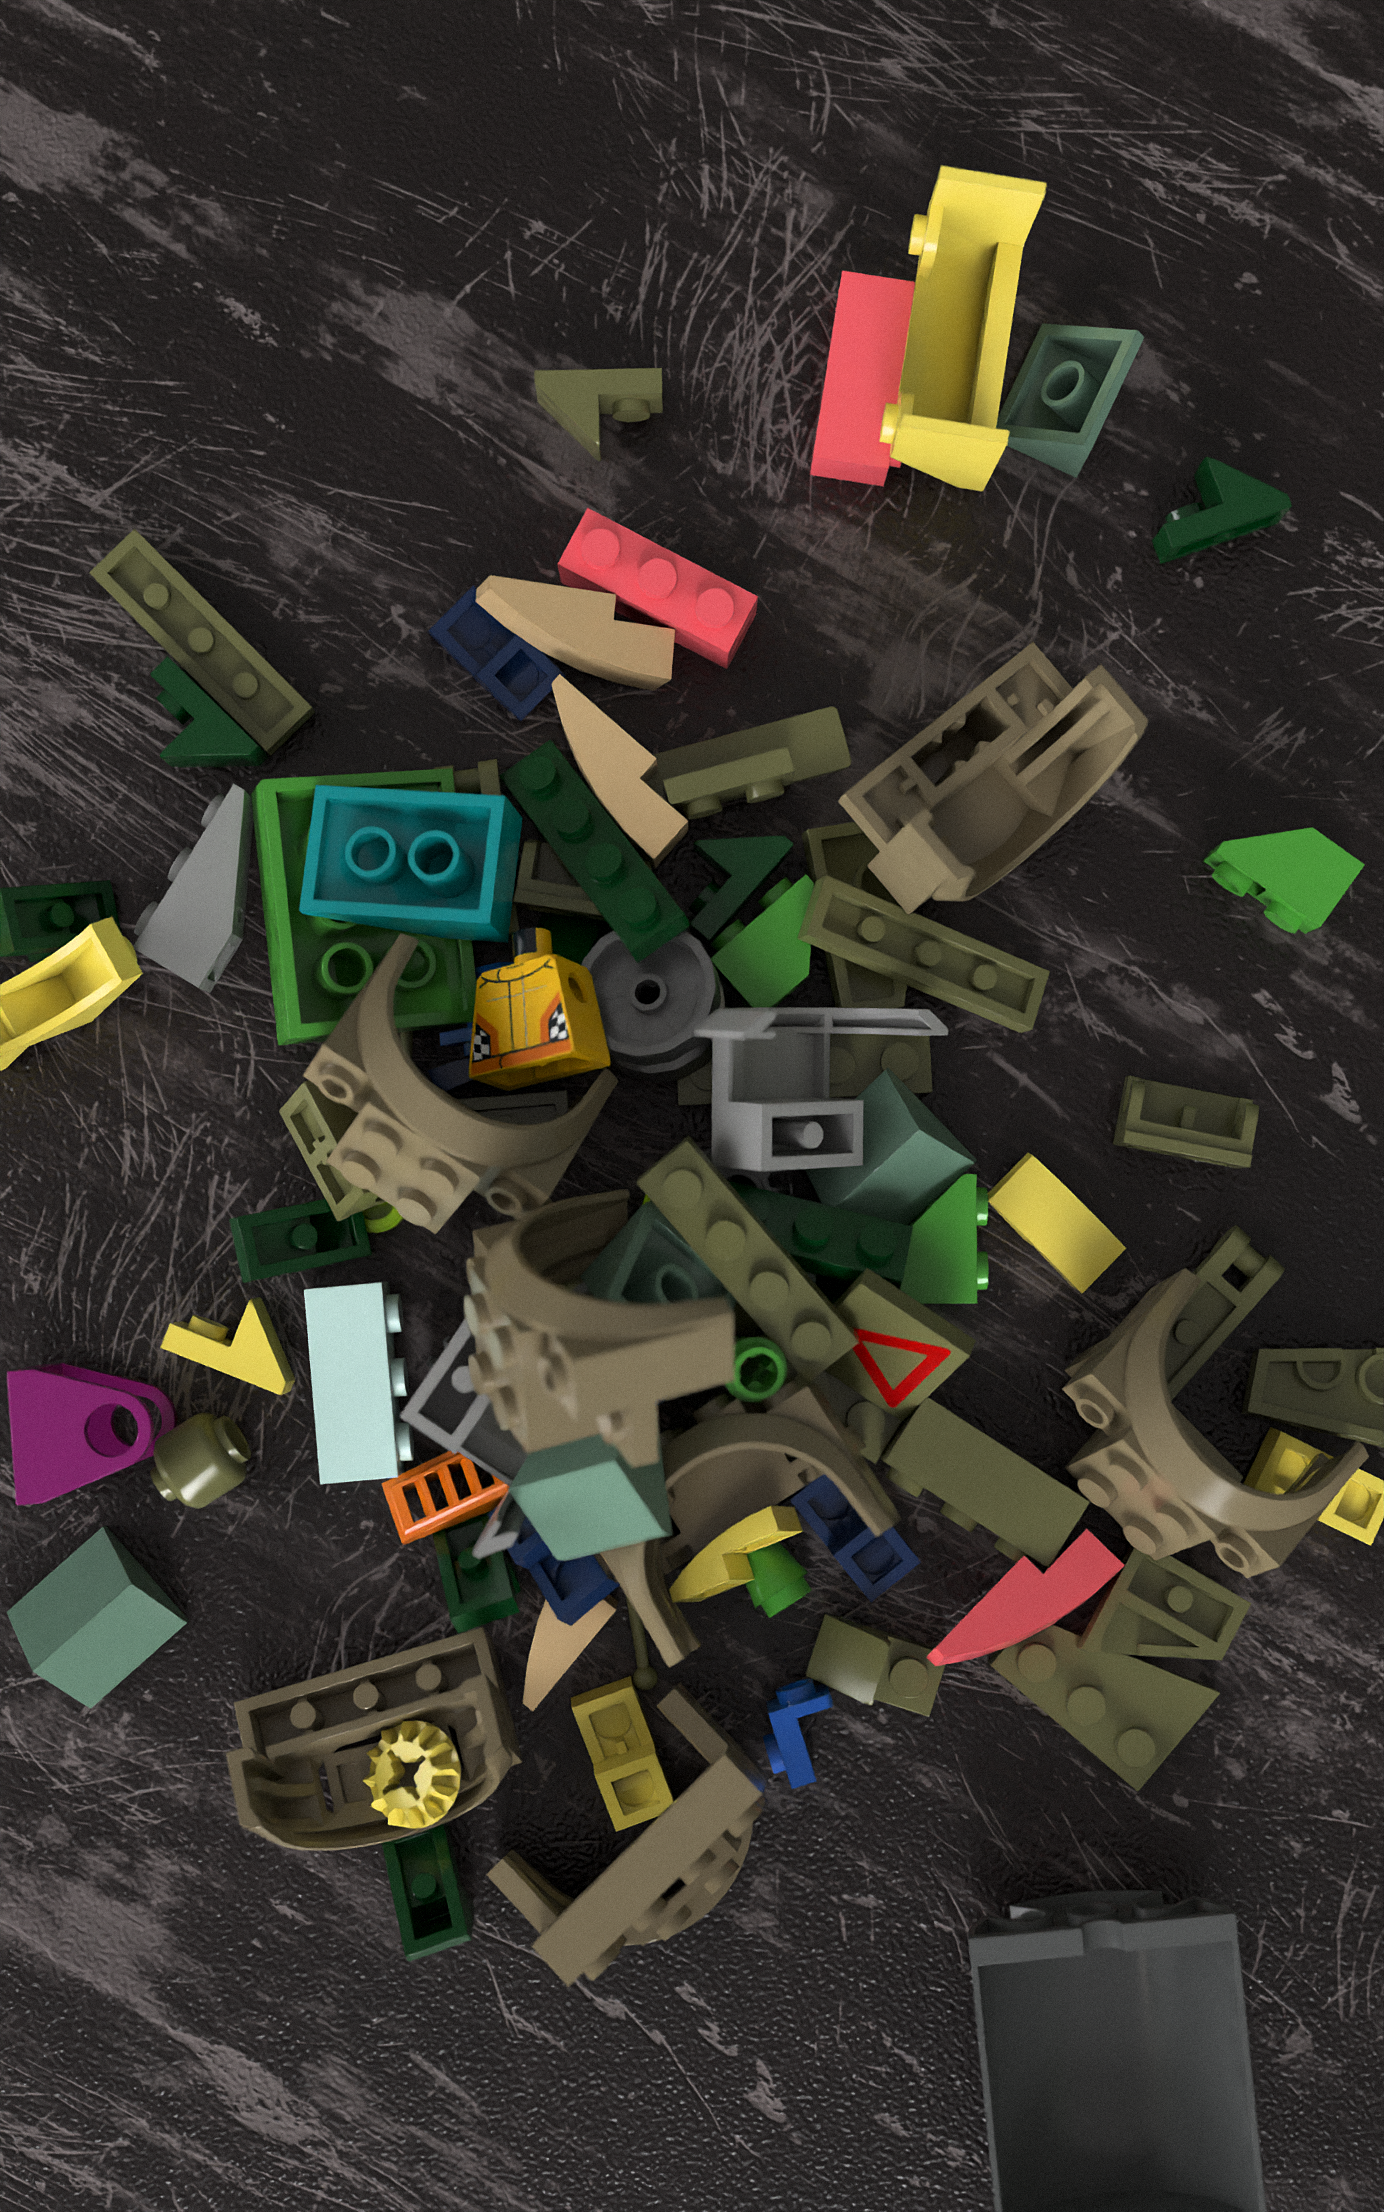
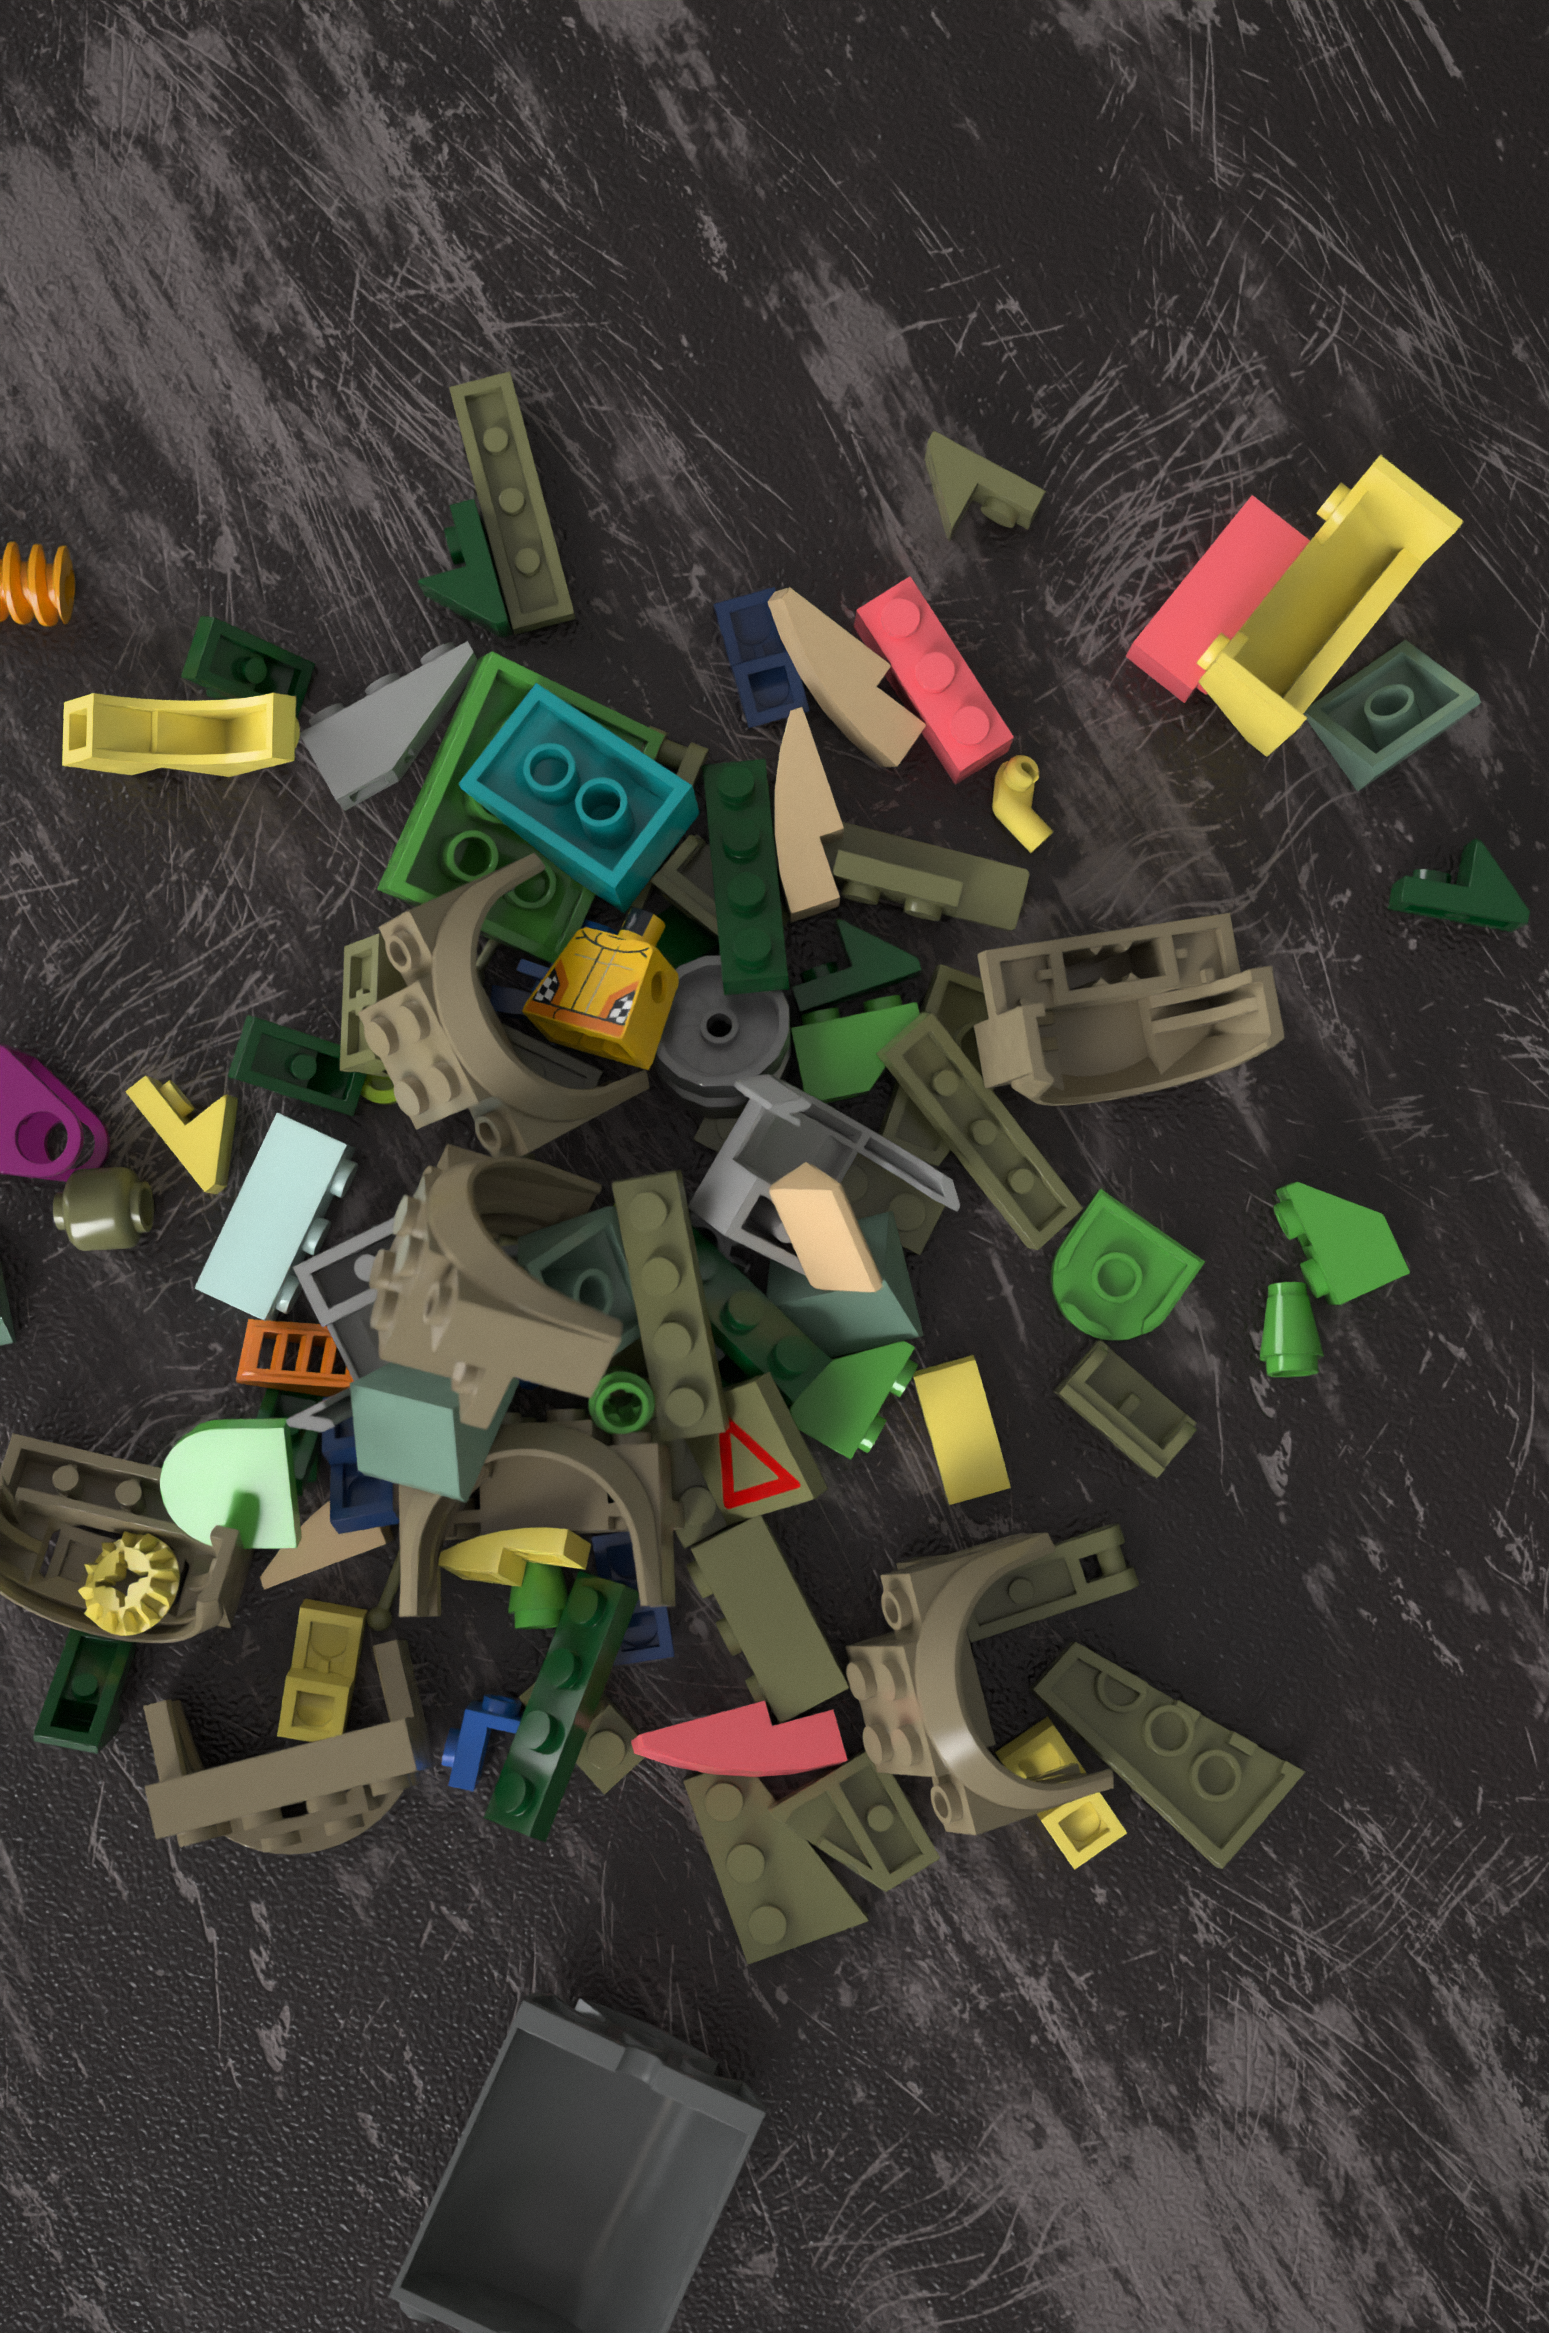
camera: 35 degrees right, 0 degrees up
none -> tile [160,1418,302,1549]
none -> dark green plate [483,1571,639,1842]
none -> tan slope [769,1162,883,1292]
none -> light yellow arm [992,755,1054,853]
none -> bright green tile [1051,1189,1205,1341]
none -> bright green cone [1259,1282,1324,1377]

